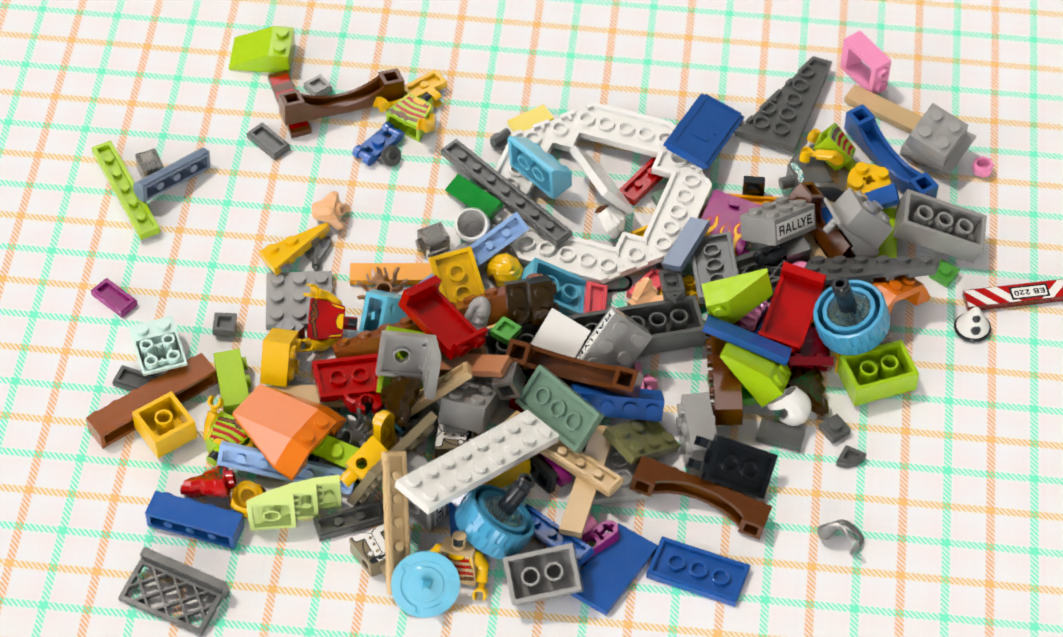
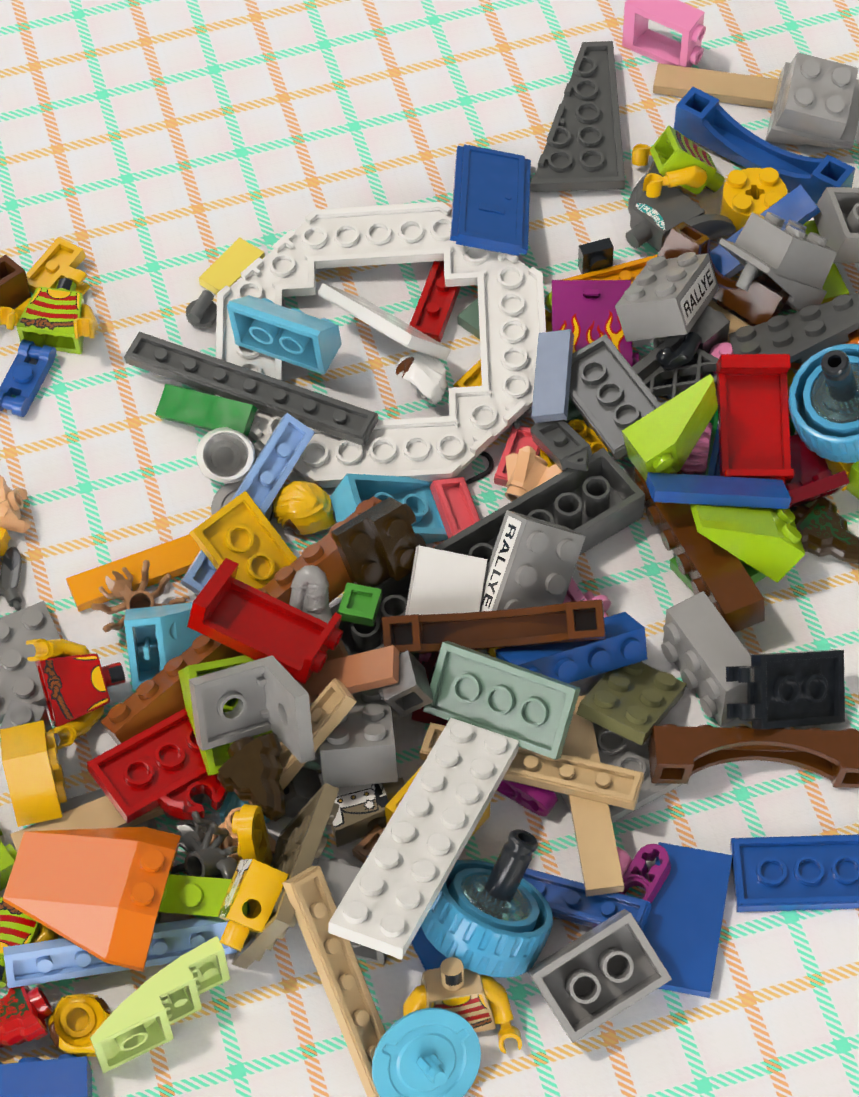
camera: 20 degrees left, 5 degrees up
dark grey tile [313,500,384,541] -> none
torso [349,524,386,579] -> none
dark grey plate [377,145,401,166] -> none
clear smoke brick [415,222,450,259] -> none
black tile [529,455,559,494] -> none
dark grey tile [756,418,806,452] -> none
white helmet [767,386,812,426] -> none

